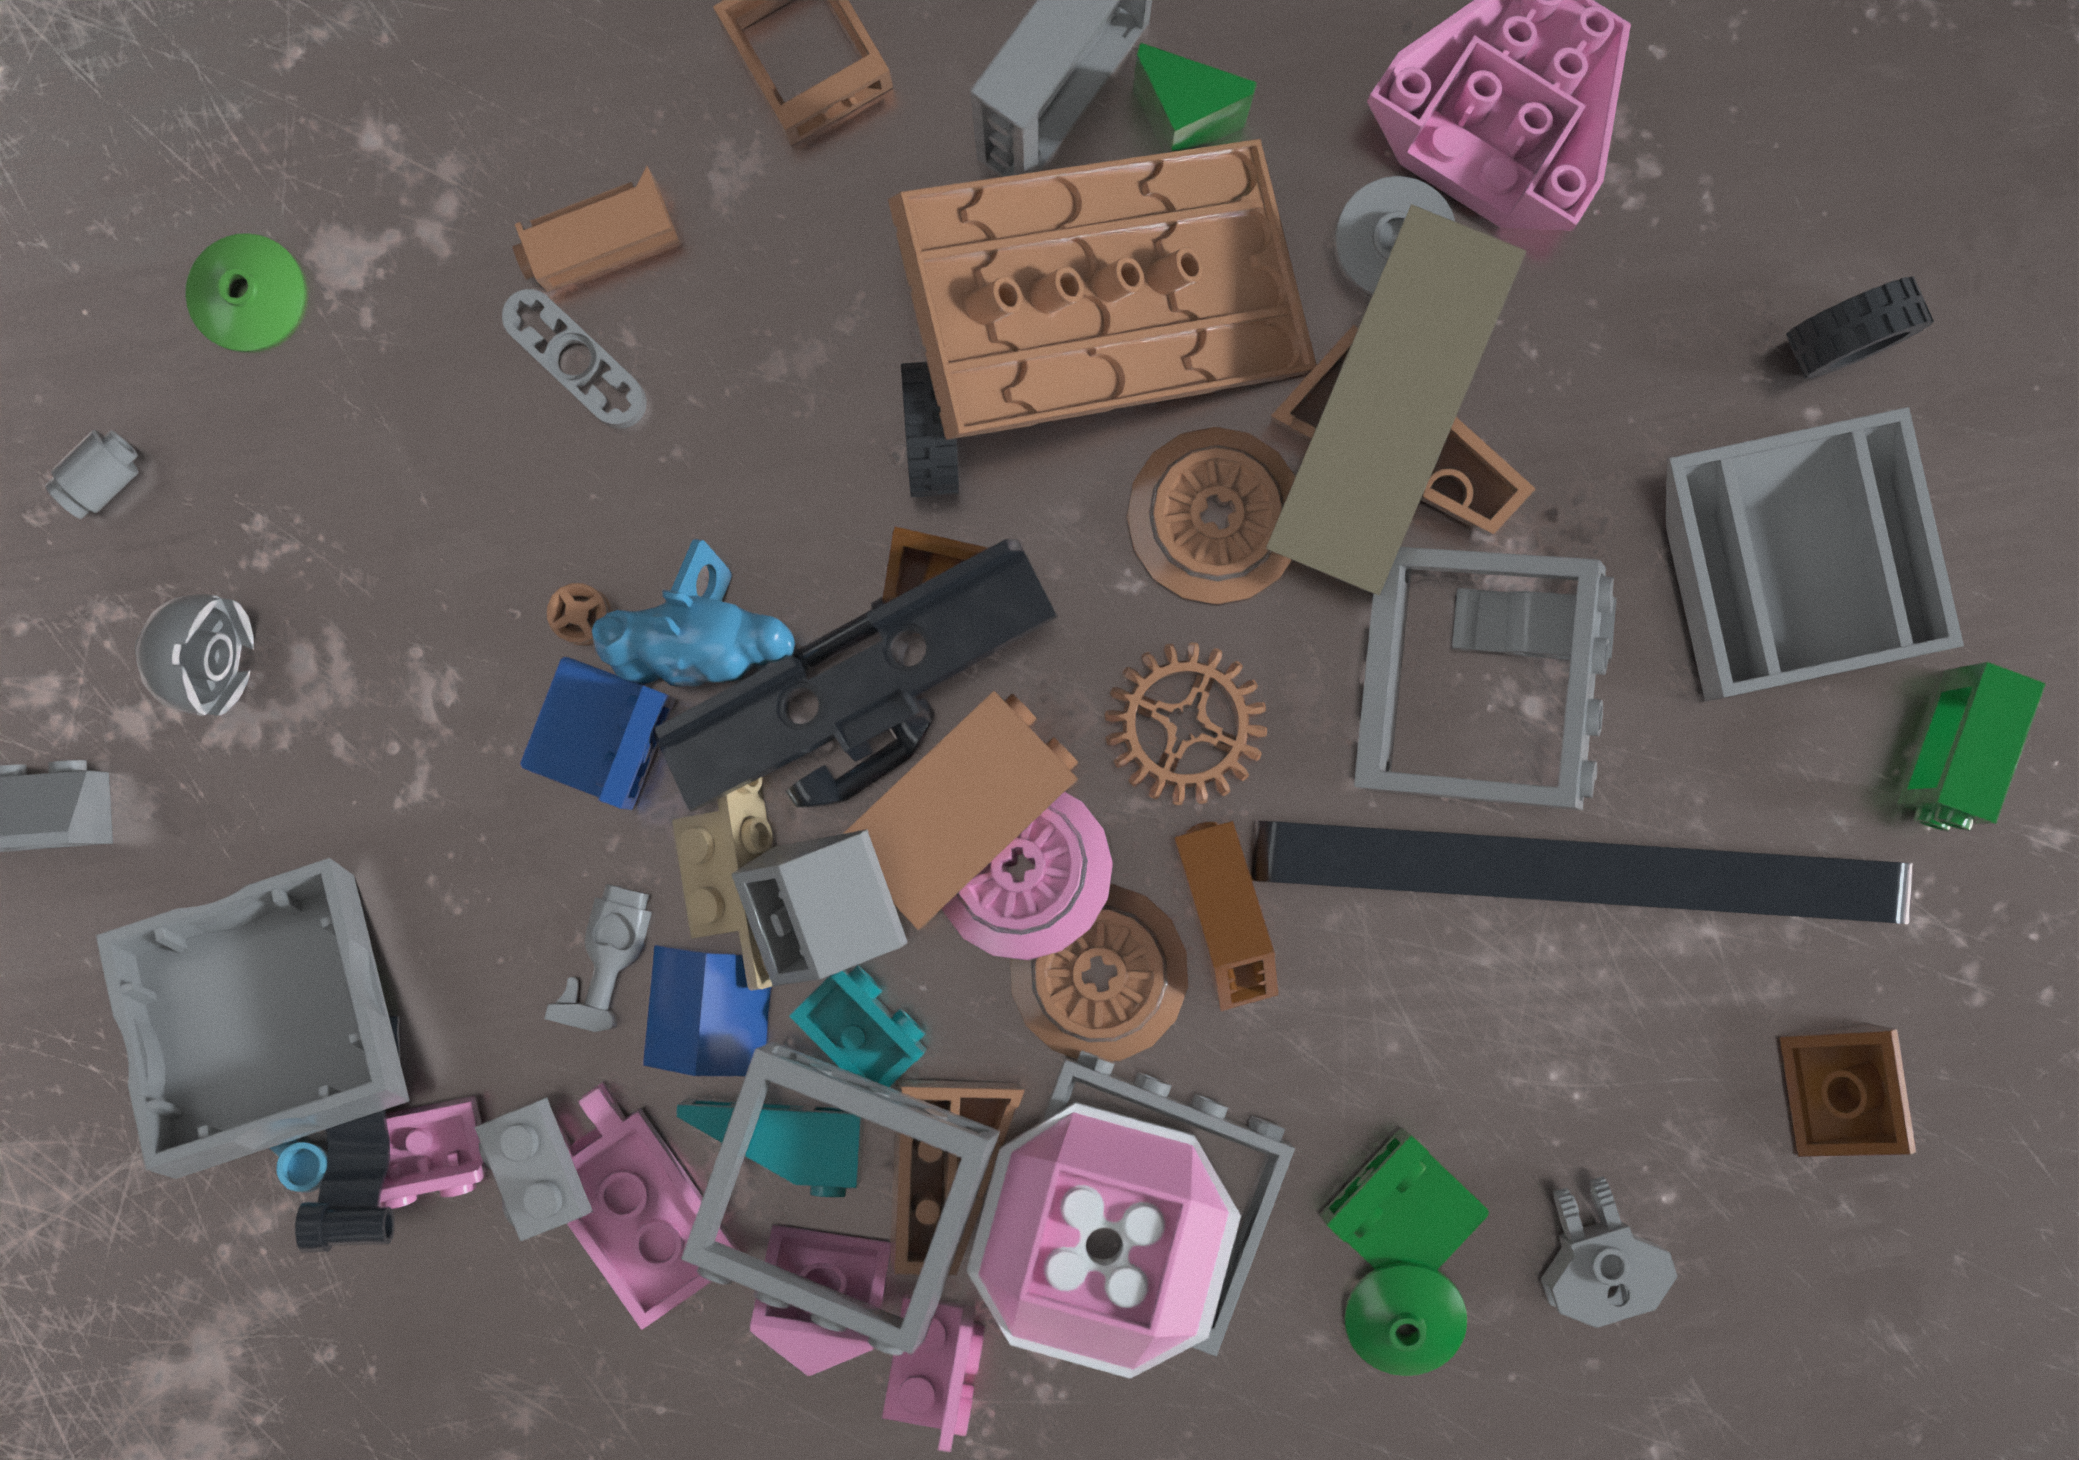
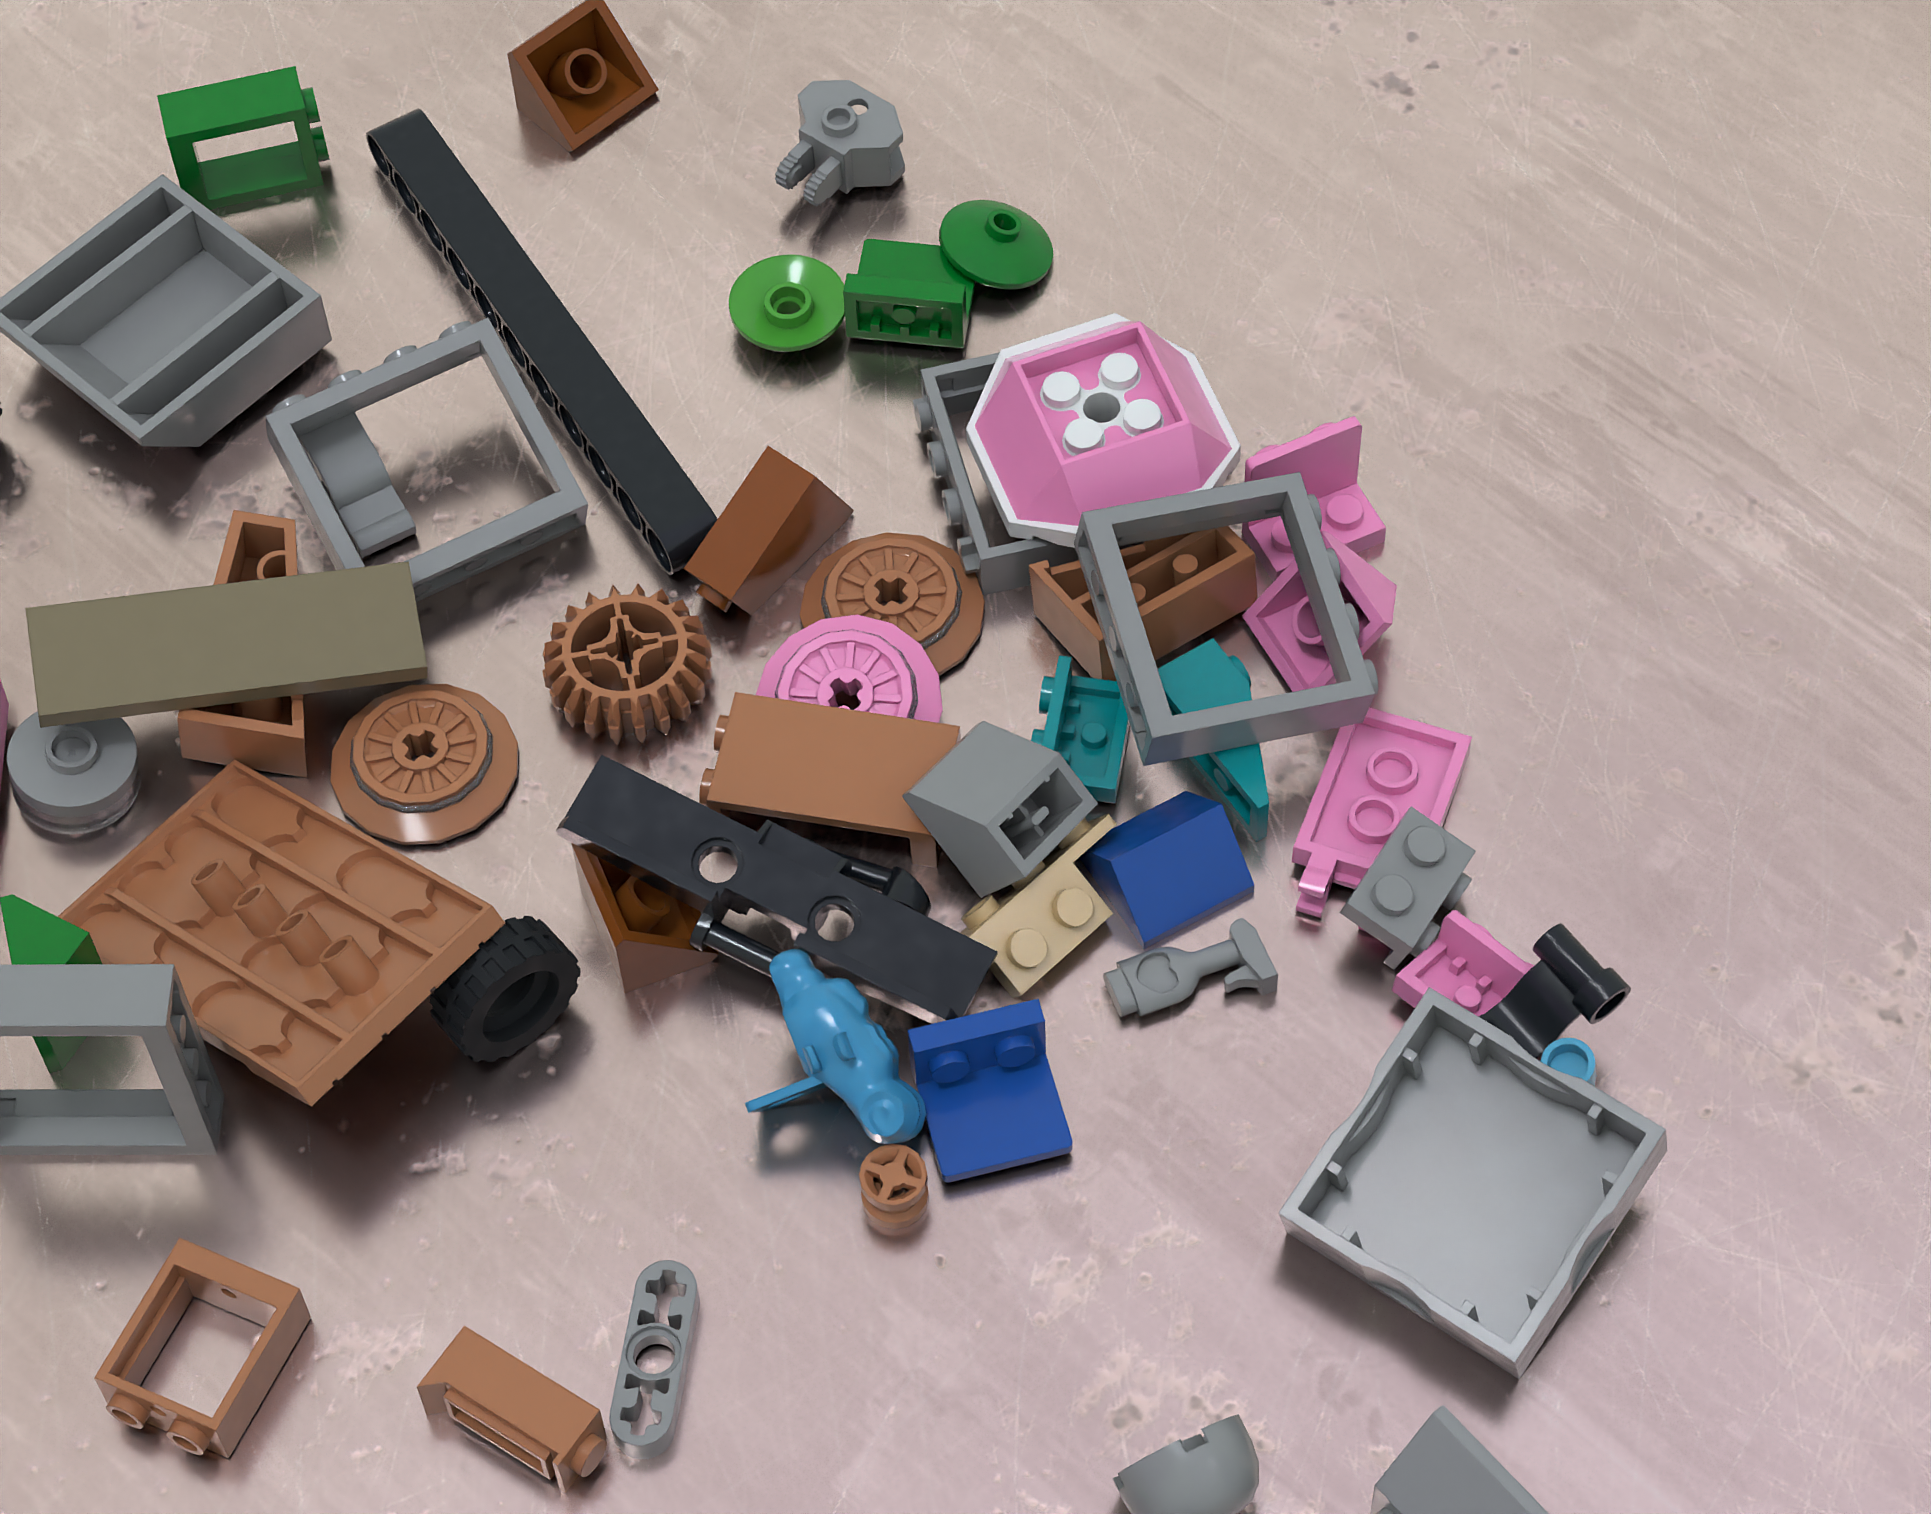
camera: 125 degrees left, 30 degrees down
none -> bright green dish [729,254,845,352]

